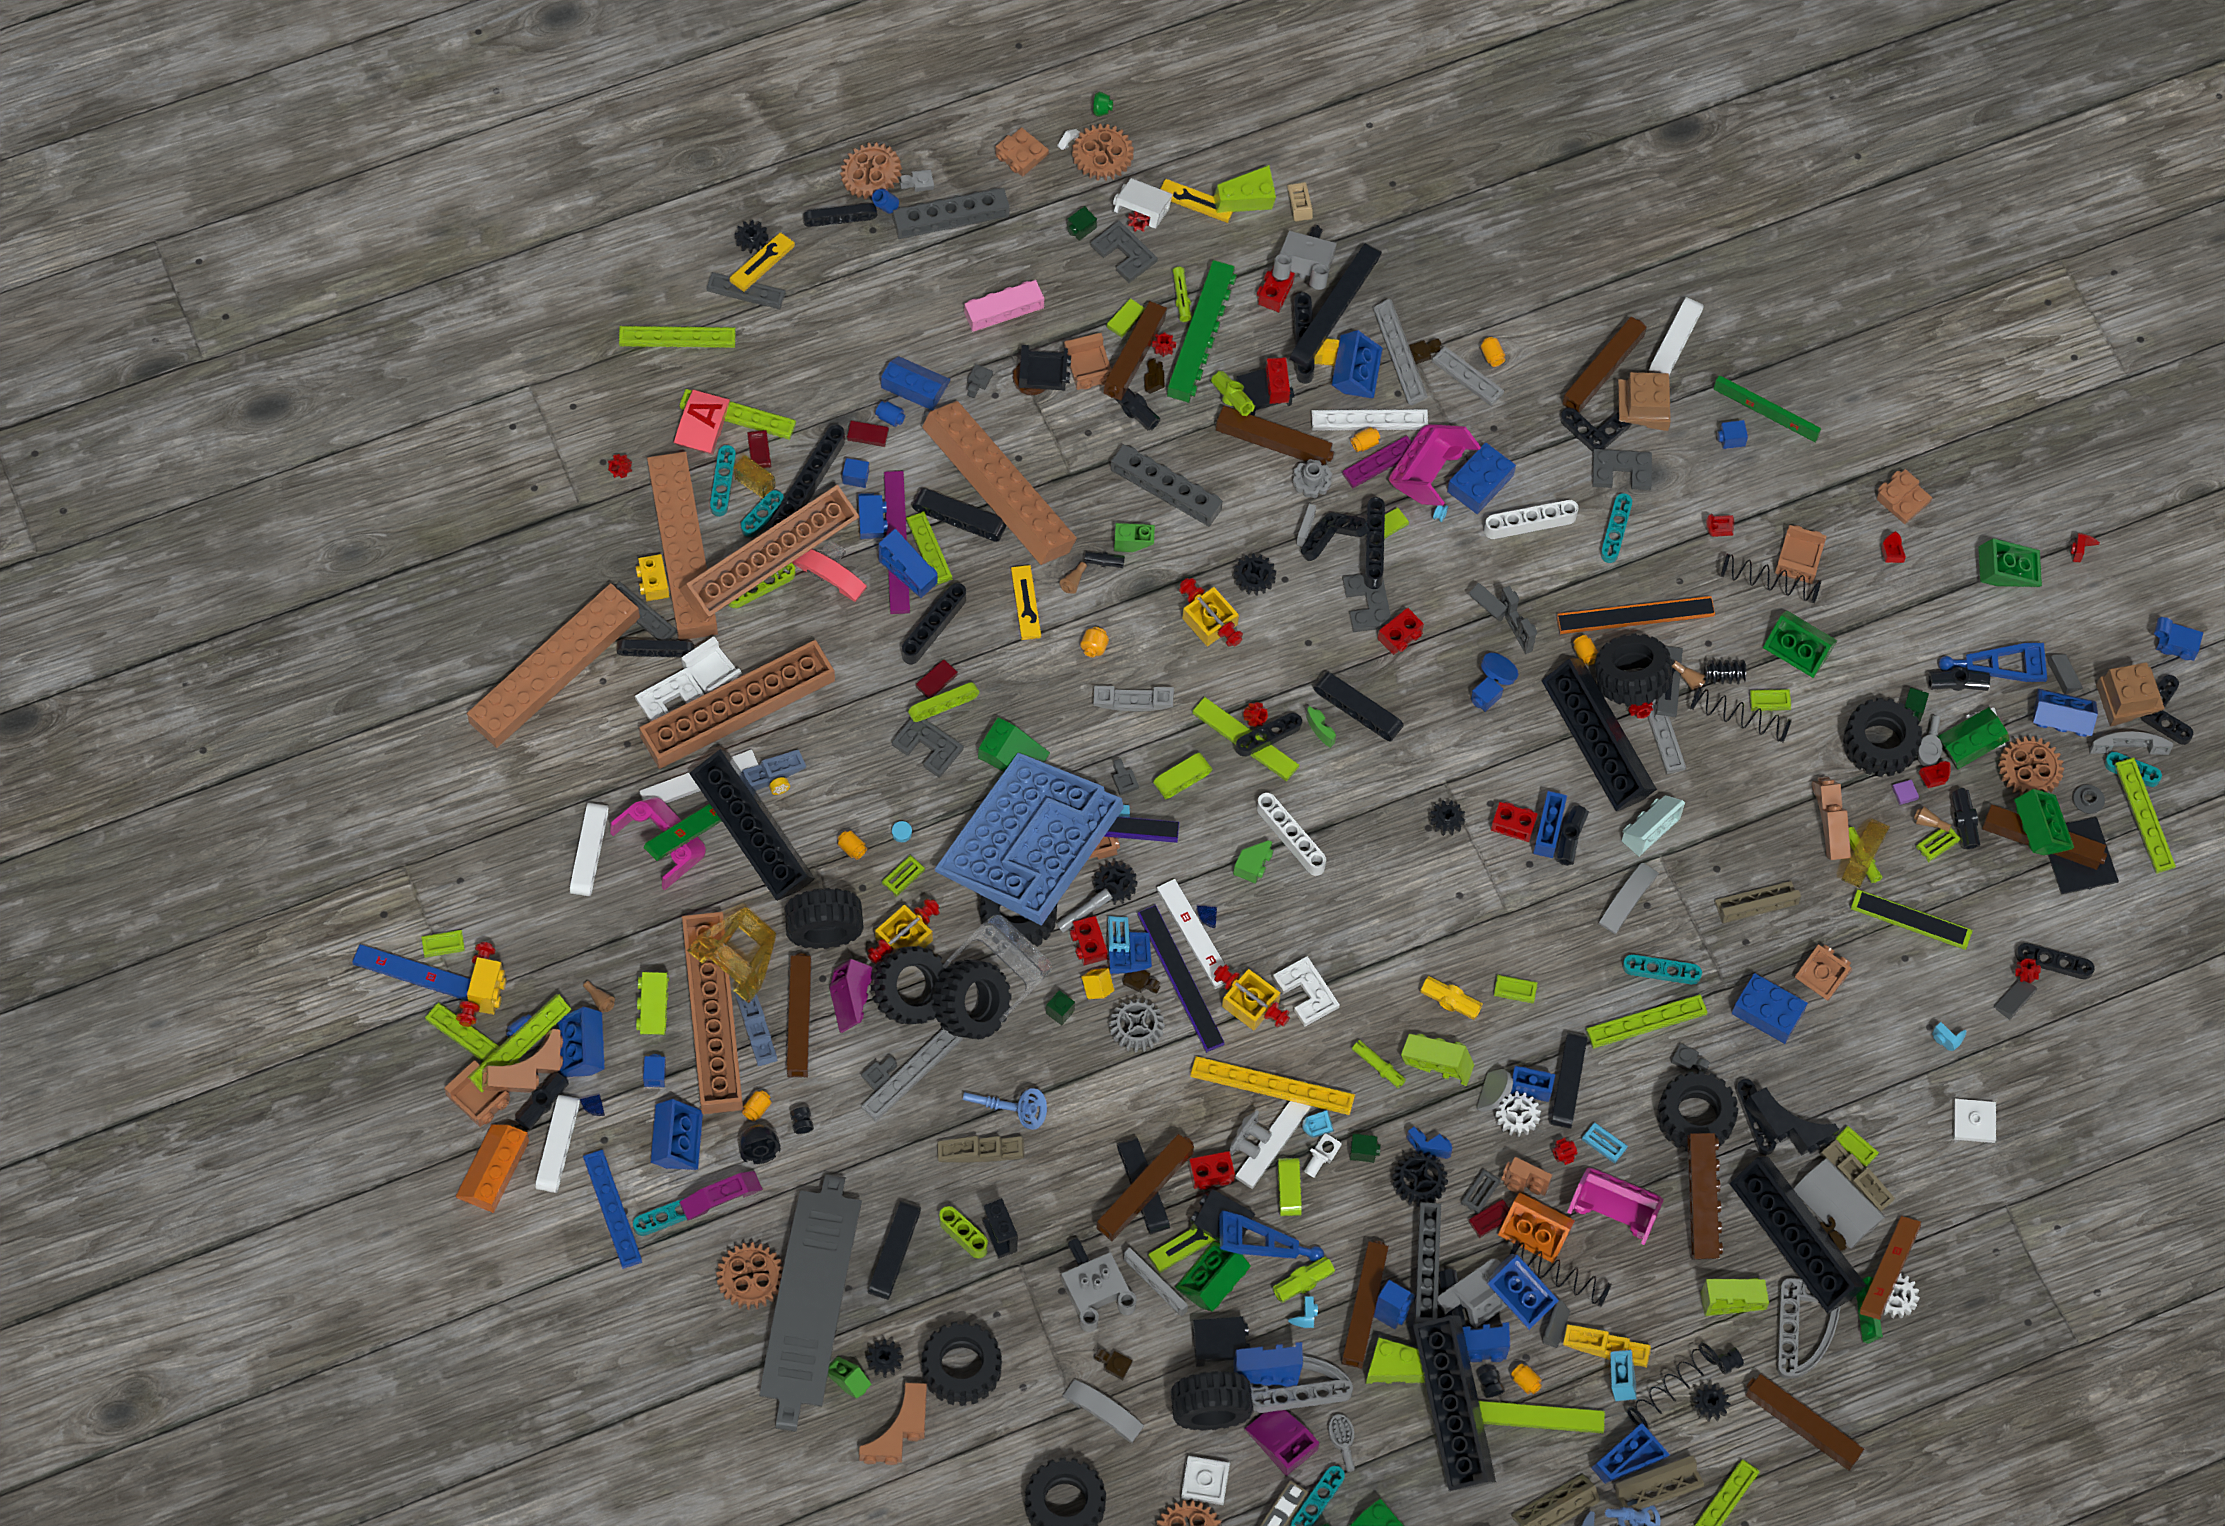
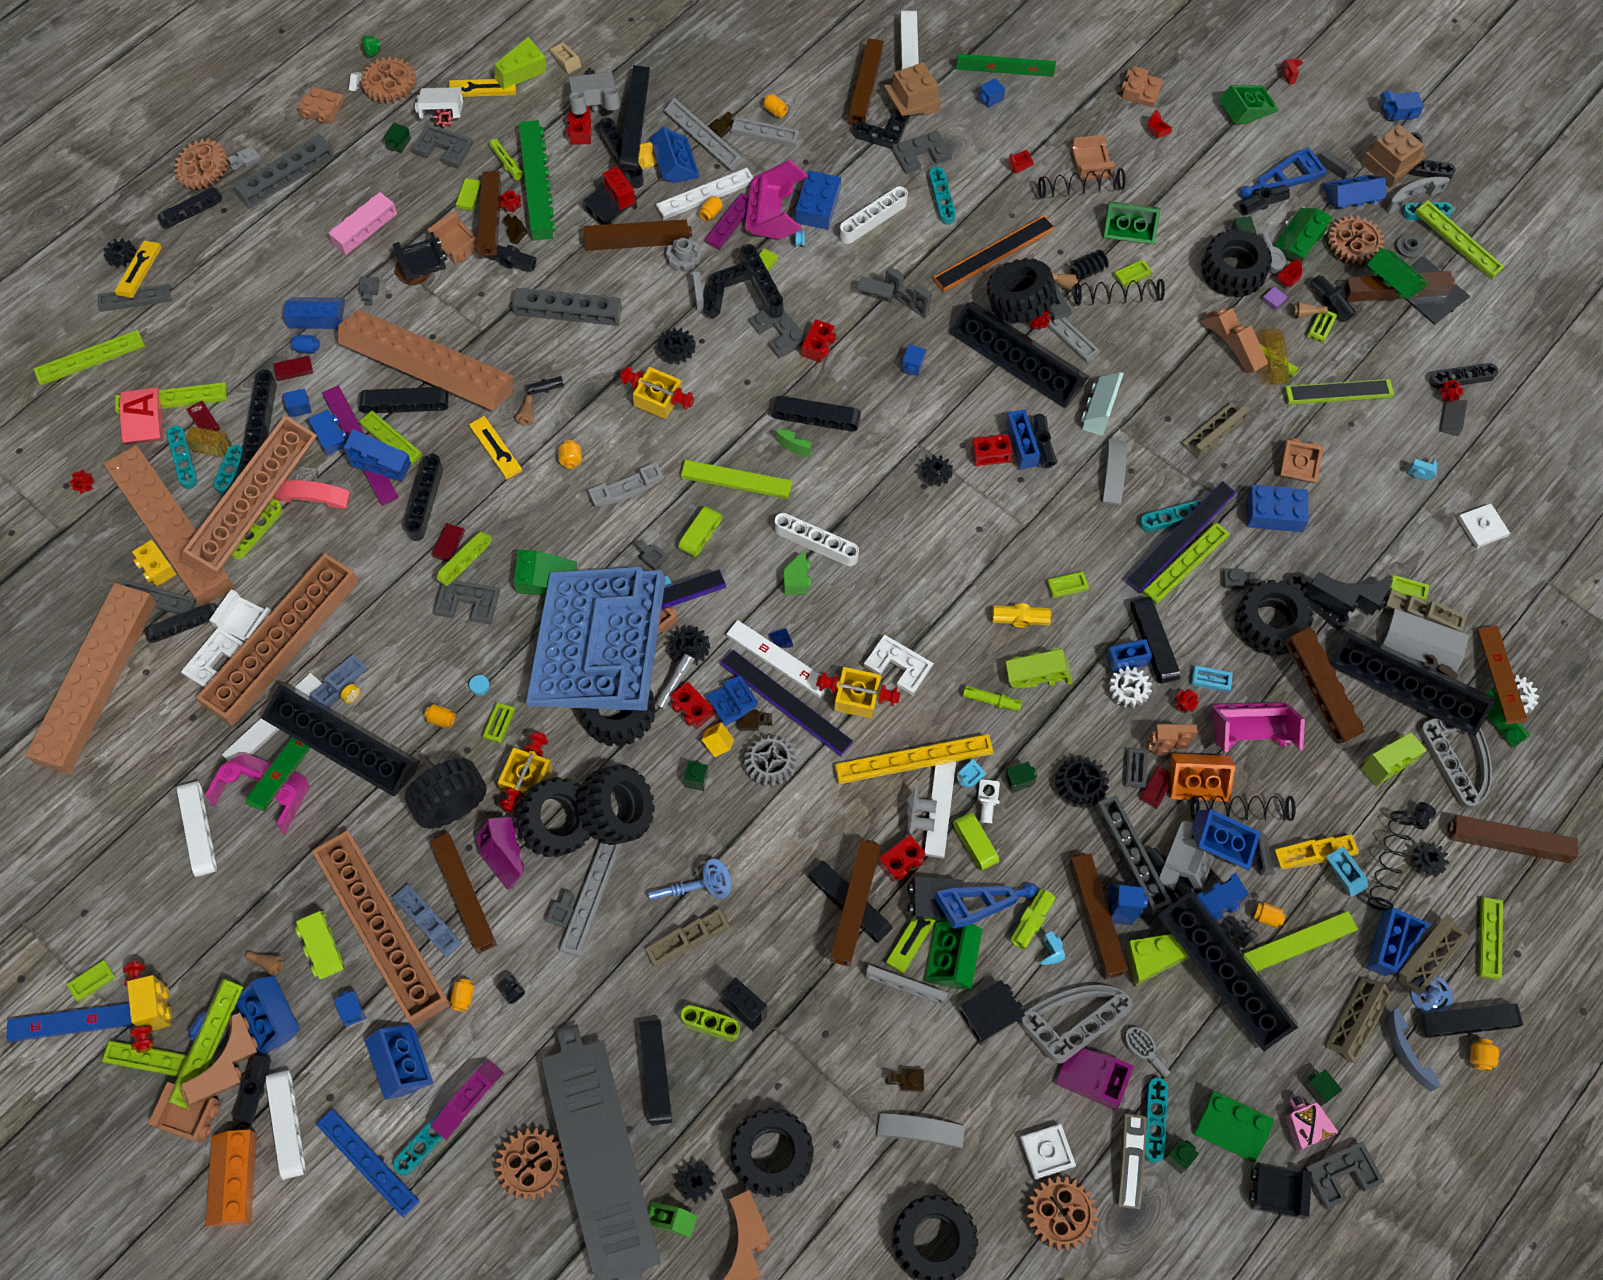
camera: 25 degrees left, 0 degrees up
clear blue tile [580,1094,605,1116] -> none
clear yellow windscreen [687,907,776,1004] -> none
black cylinder [739,1125,781,1165] -> none
blue brick [872,189,899,214] -> none
clear windscreen [943,914,1052,1022] -> none
light grey piece [1061,1238,1137,1332] -> none
medium azure tile [1107,916,1130,952] -> none
bright green slope [1114,523,1155,552] -> none
black tyre [1170,1371,1253,1431] -> none
lime piece [1211,371,1255,416] -> none
blue wedge [1234,1342,1303,1387] -> none
black beam [1235,713,1302,757] -> none
red gear [1243,702,1268,727] -> none
blue slope [1406,1126,1452,1159] -> none
light grey tile [1477,1069,1513,1112] -> none
blue tile [1481,653,1519,685] -> none
light orange brick [1573,635,1598,666] -> none
none -> black tile [1126,481,1236,594]

